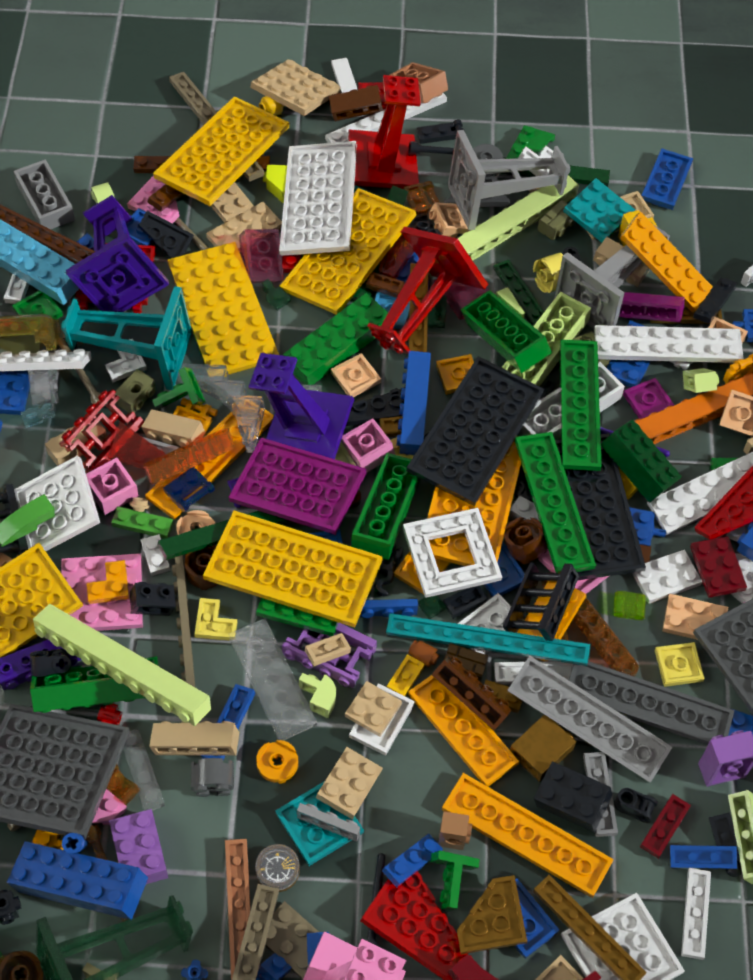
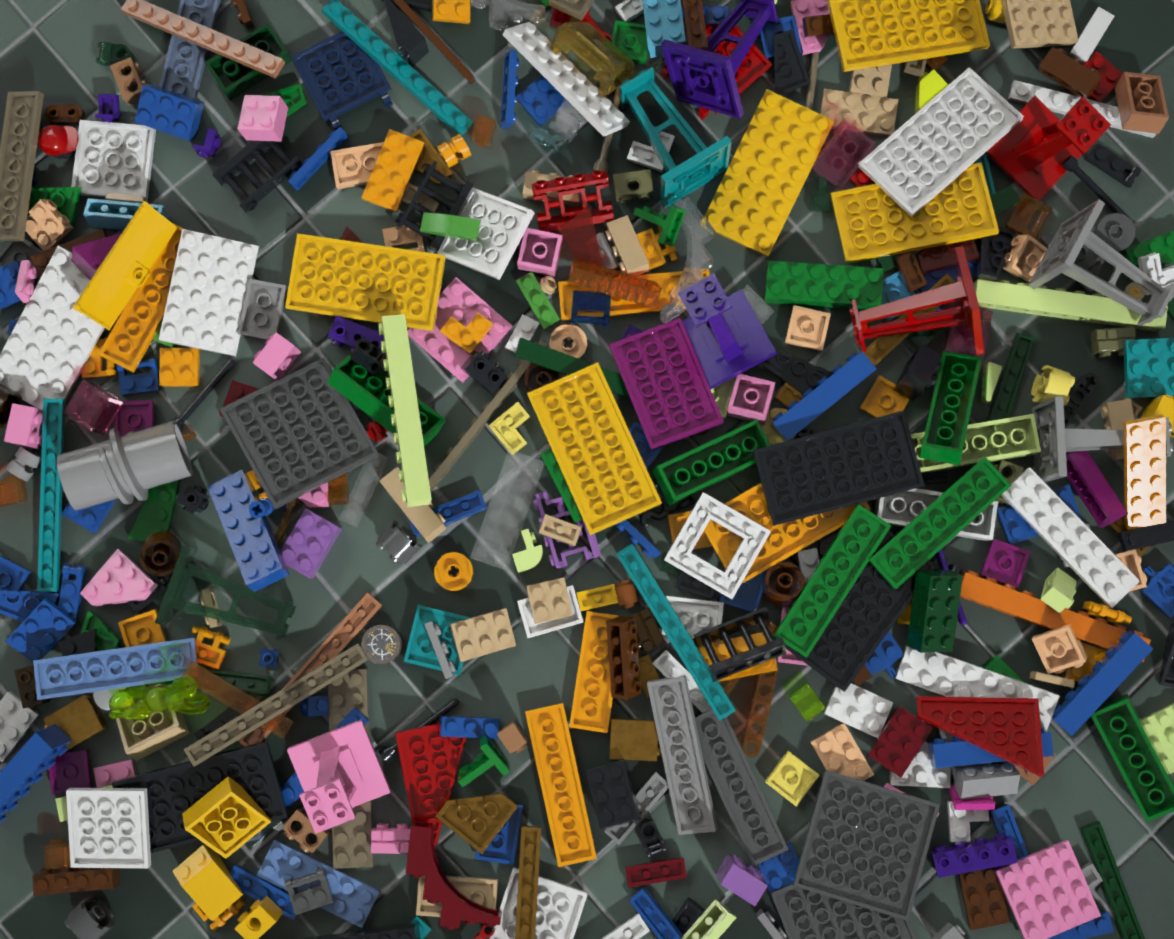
camera: 50 degrees right, 25 degrees up
none -> black brick [893,344,942,401]

